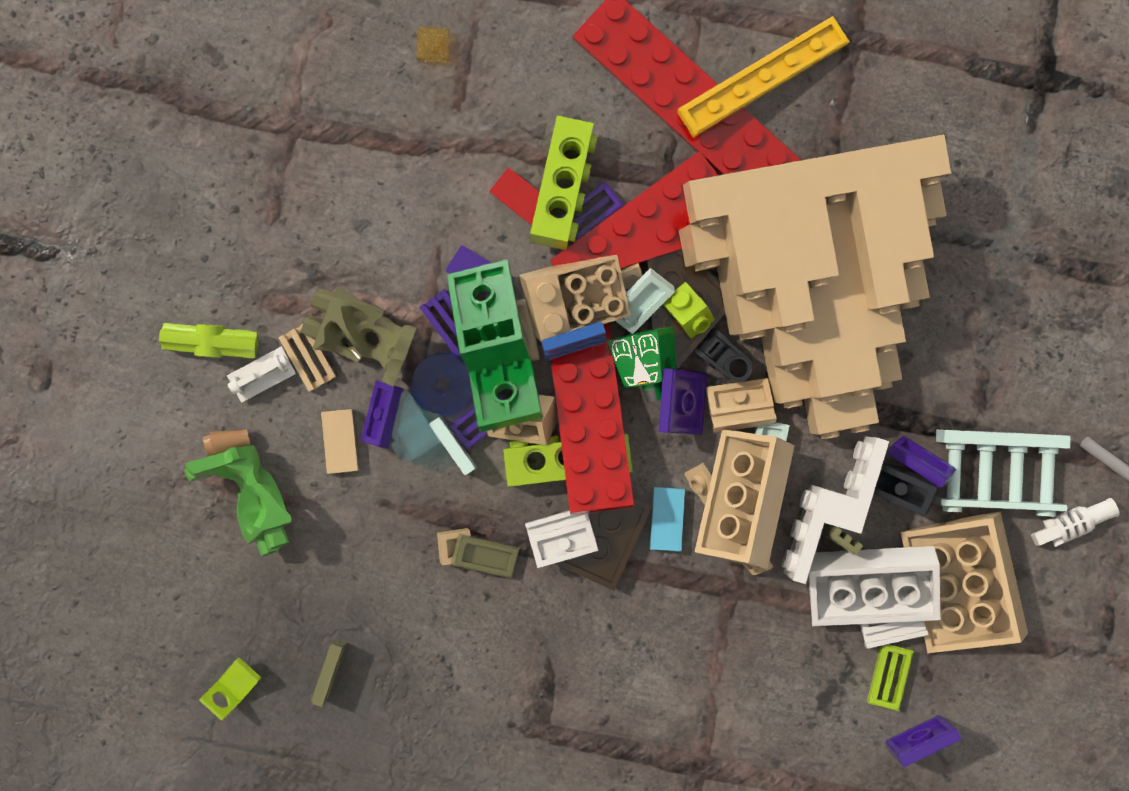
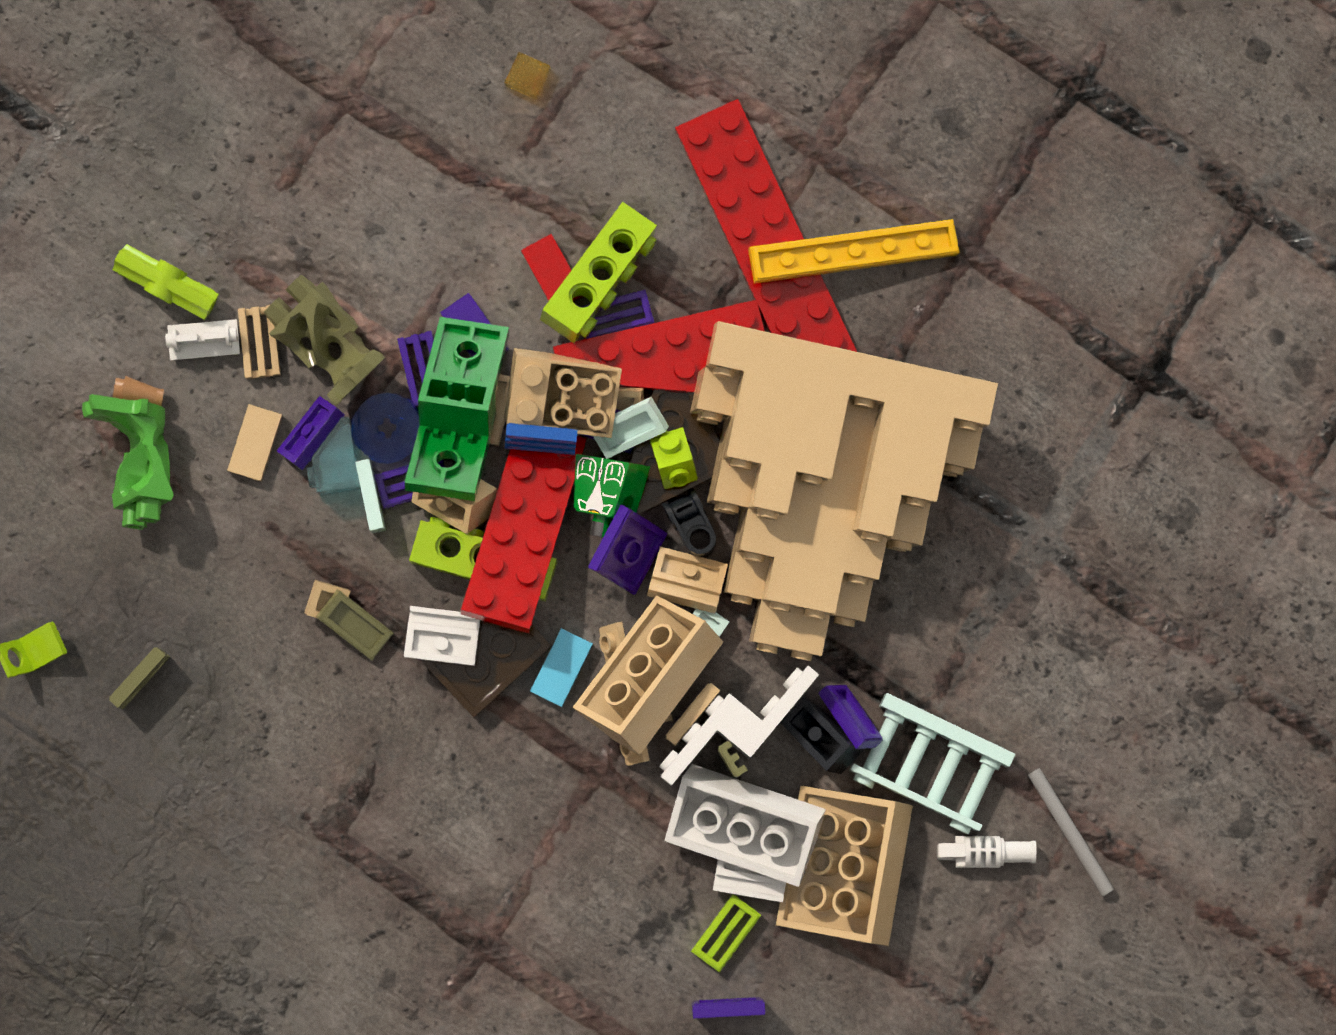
camera: 15 degrees right, 5 degrees down
none -> tan tile [666,683,720,746]

